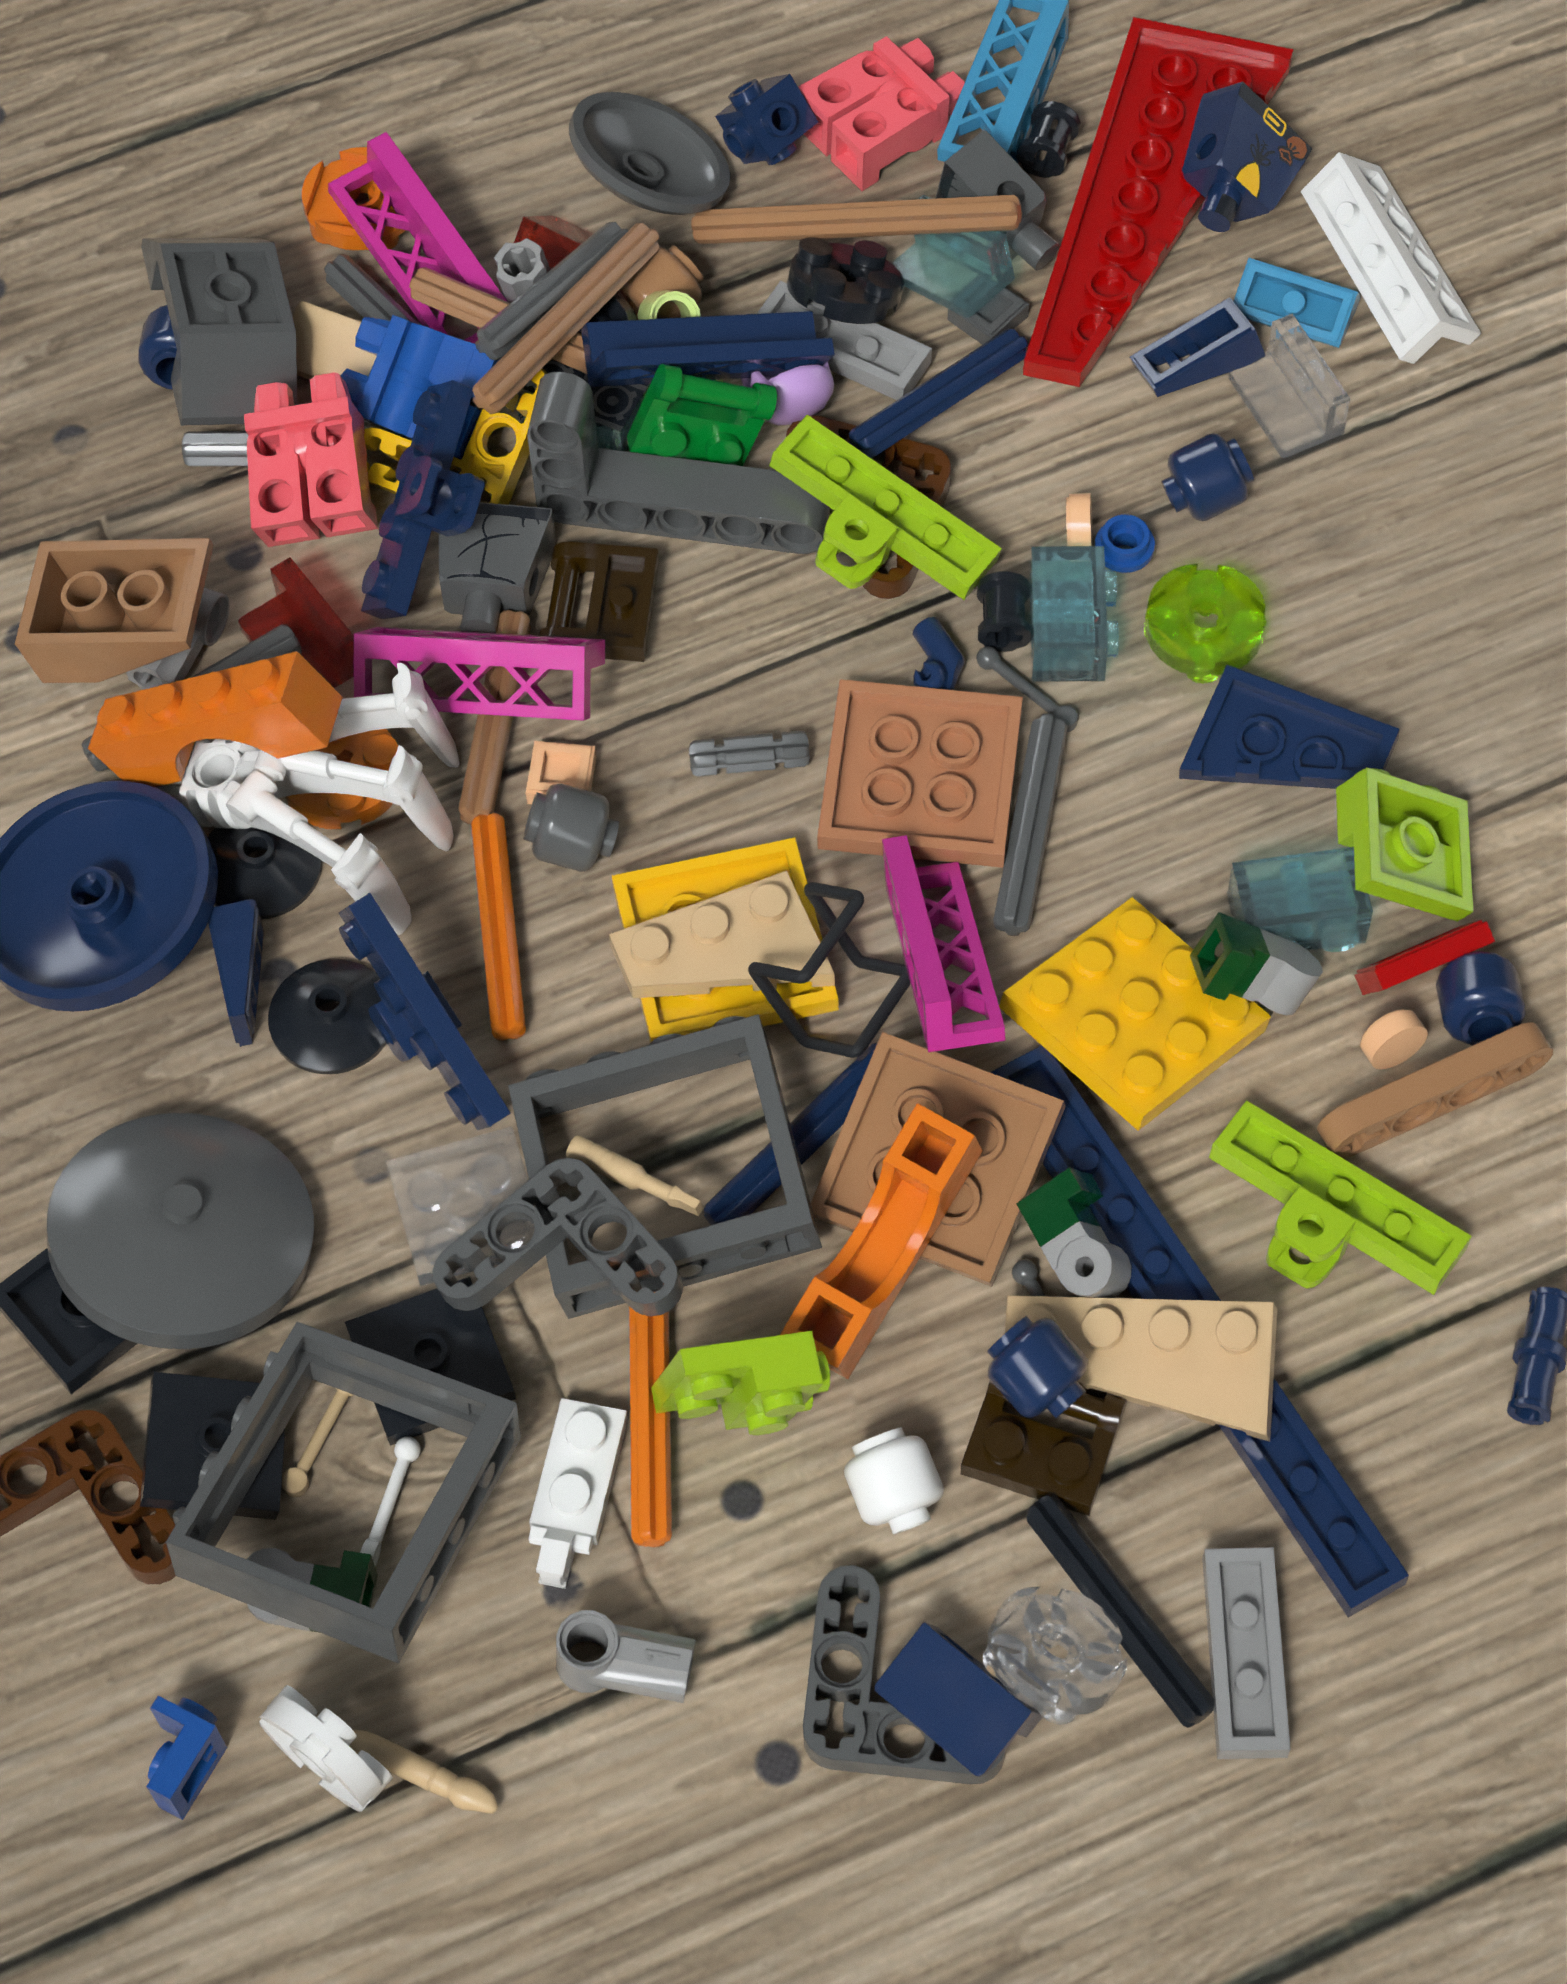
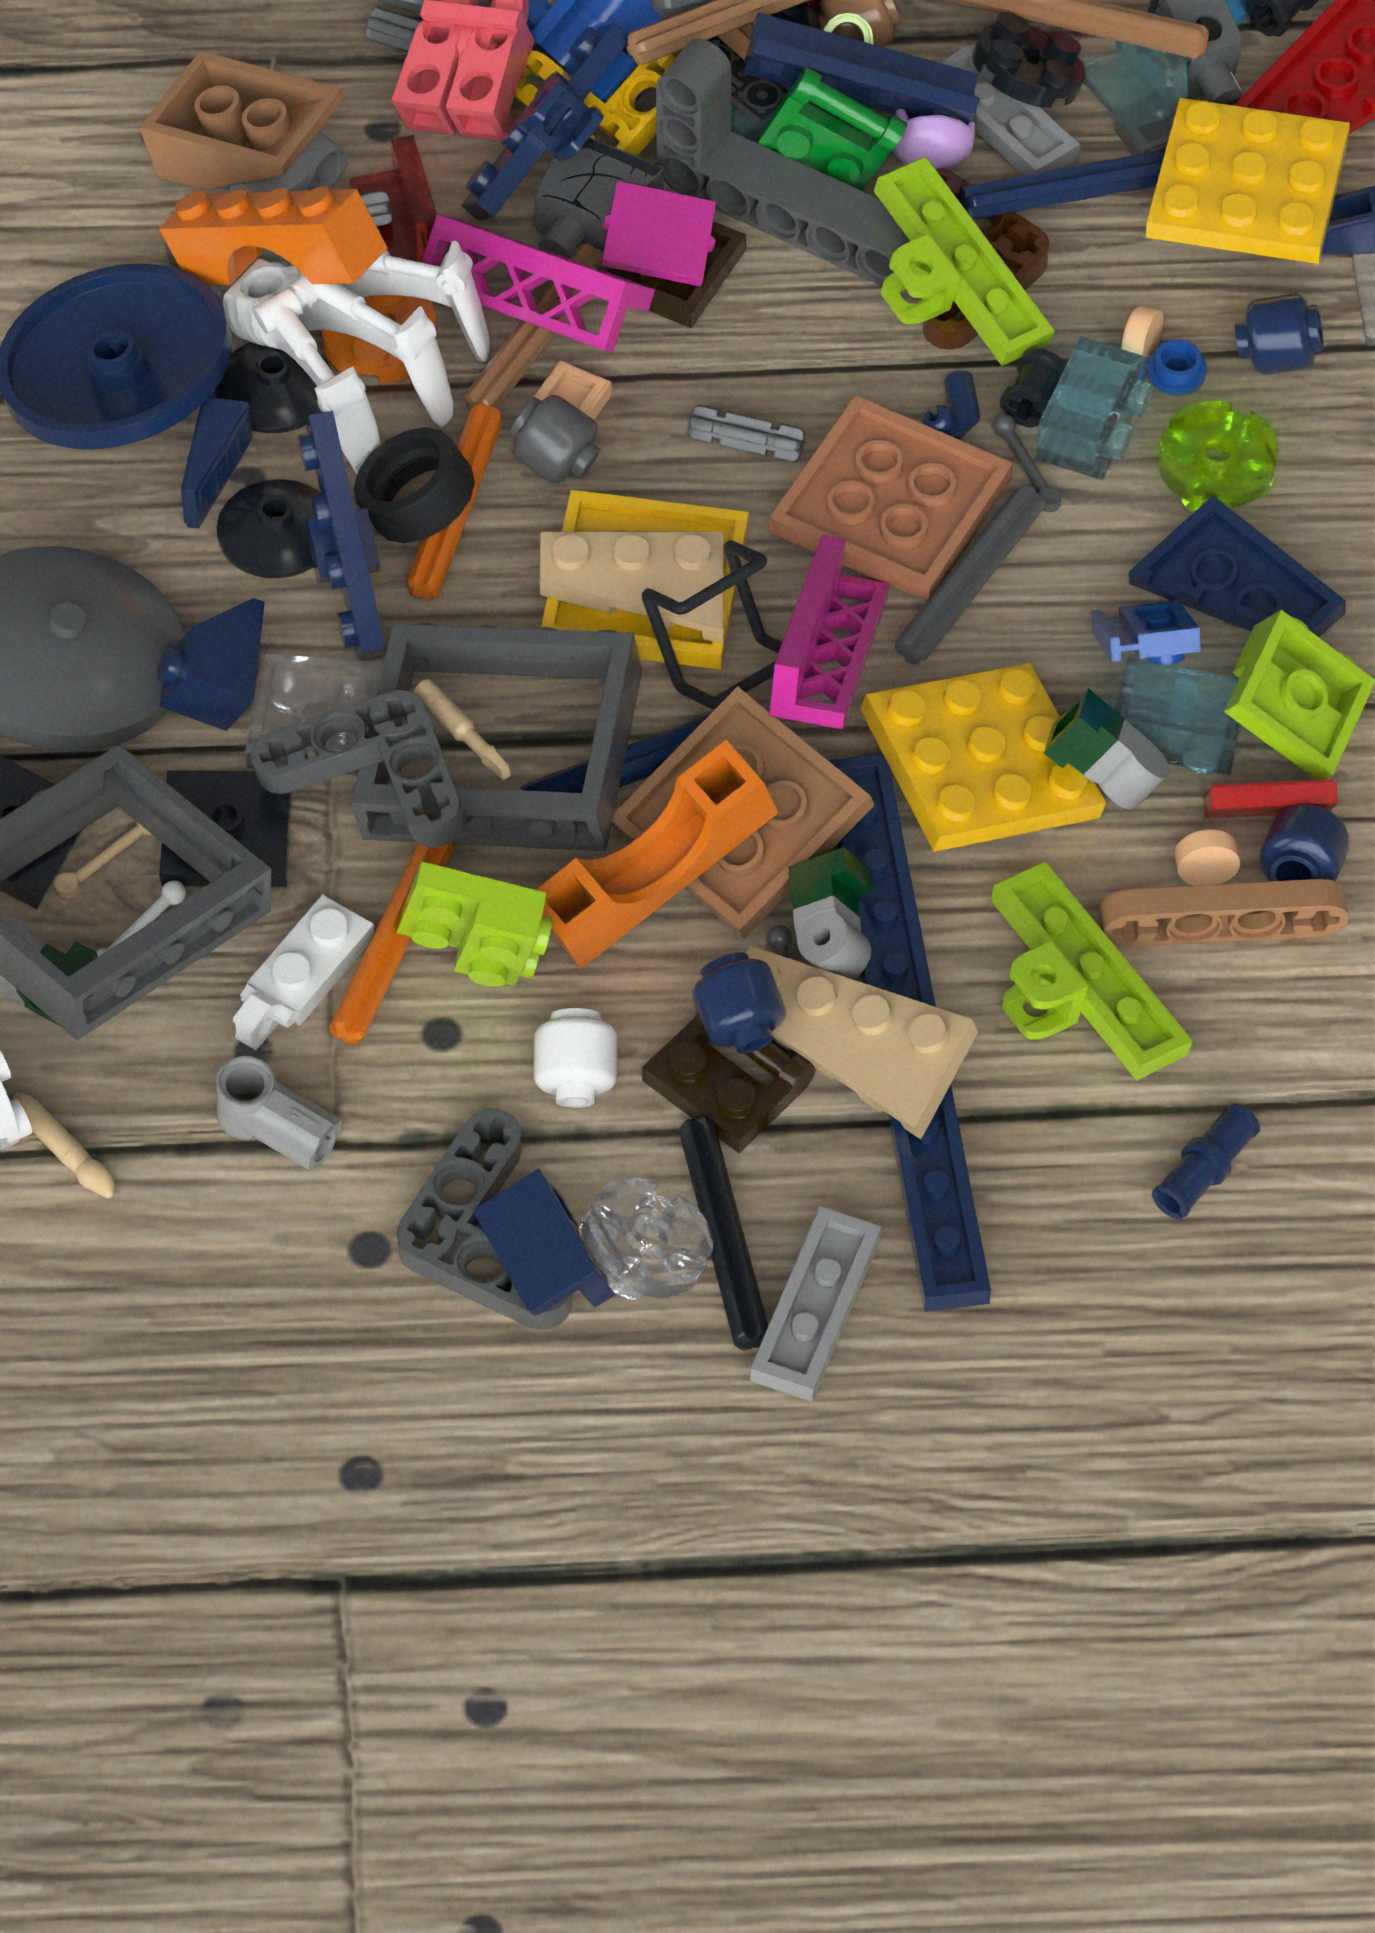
camera: 20 degrees right, 5 degrees down
none -> dark blue slope [157,598,265,731]
none -> black tyre [353,427,475,543]
none -> dark pink piece [601,181,716,287]
none -> blue plate [1091,600,1201,665]
none -> yellow plate [1146,98,1350,264]

